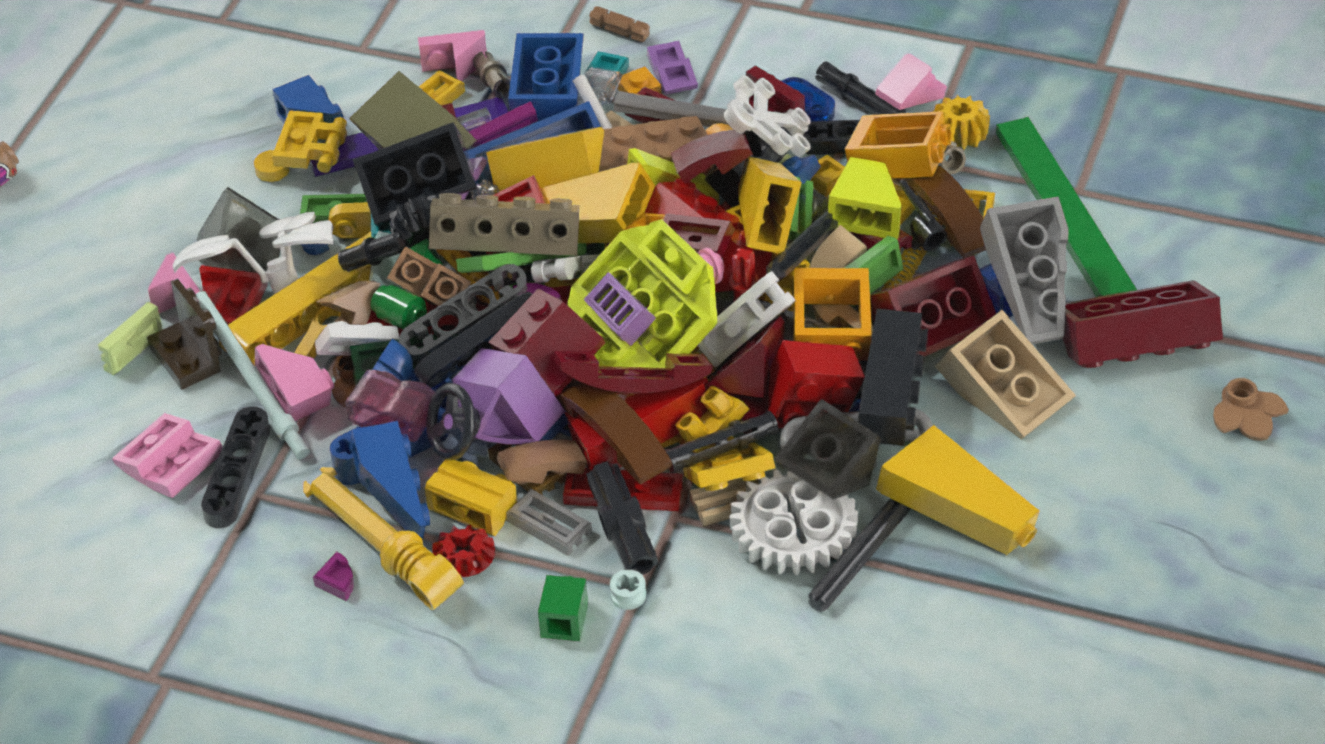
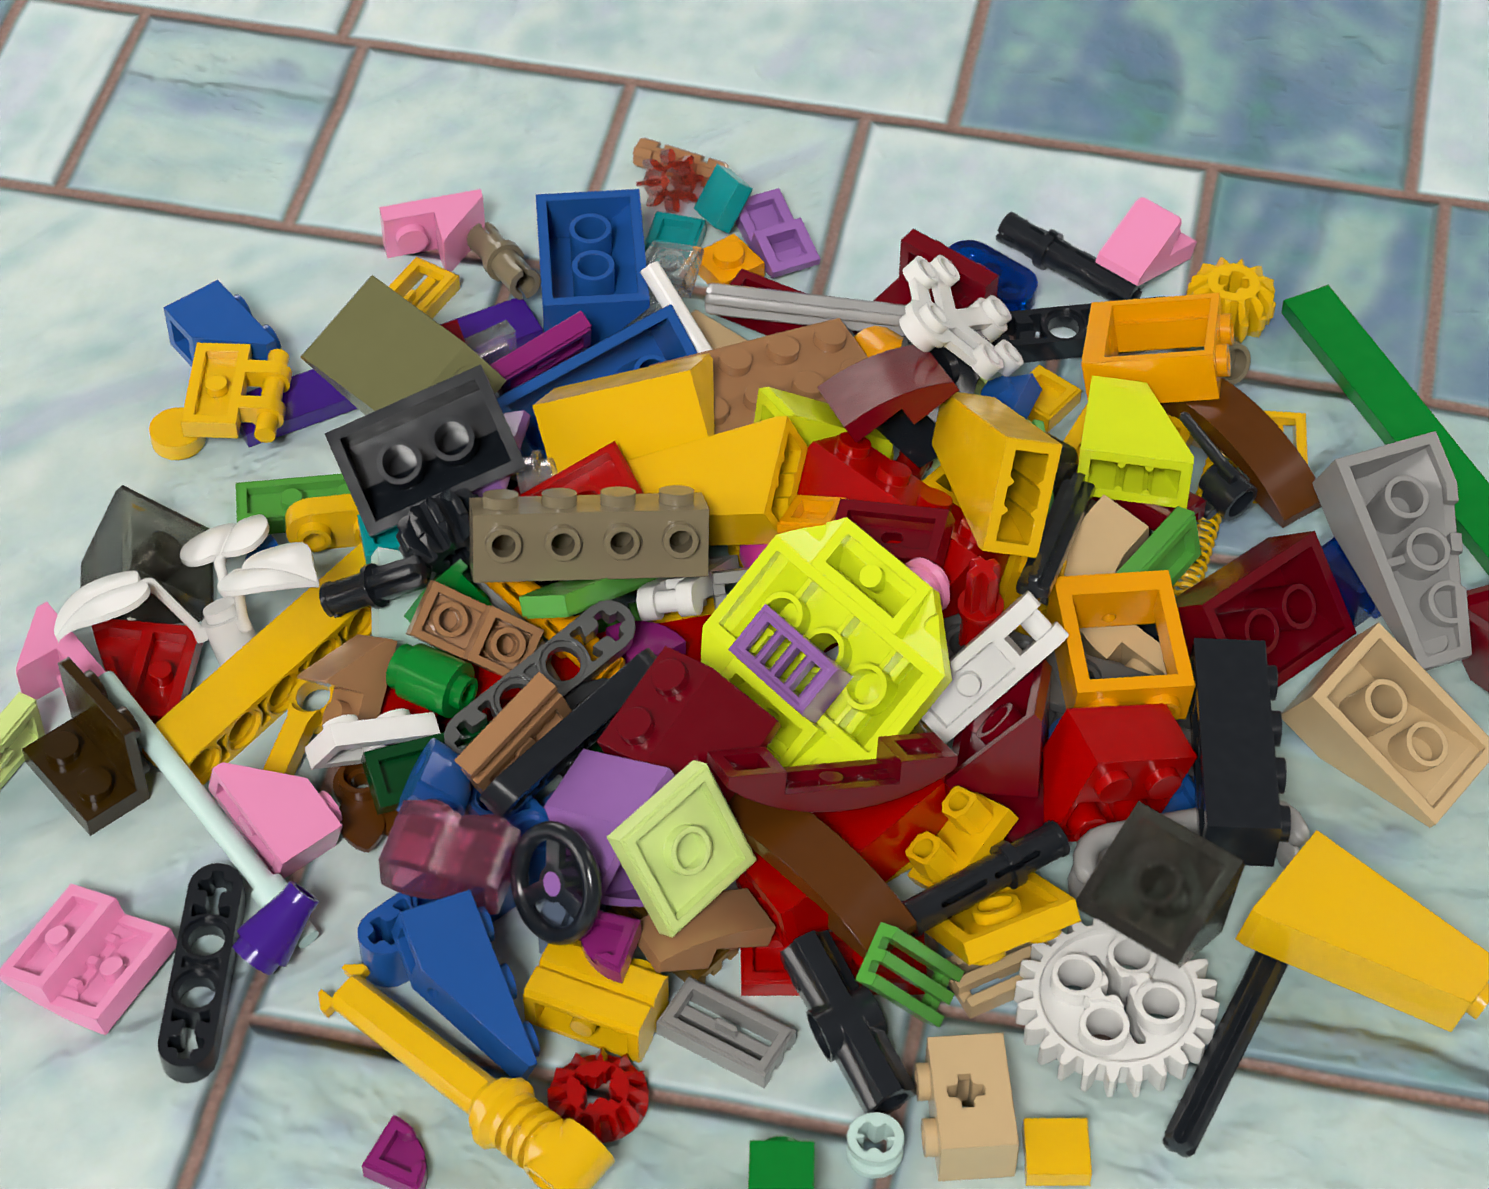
camera: 10 degrees left, 5 degrees up
none -> dark purple cone [232,880,320,976]
none -> medium nougat plate [454,672,572,794]
none -> magenta tile [580,910,642,984]
none -> yellowish green tile [607,760,757,938]
none -> clear red gear [636,149,704,213]
none -> teal tile [693,164,753,233]
none -> bright green tile [855,922,964,1028]
none -> tan brick [914,1033,1019,1181]
none -> yellow tile [1022,1118,1092,1186]

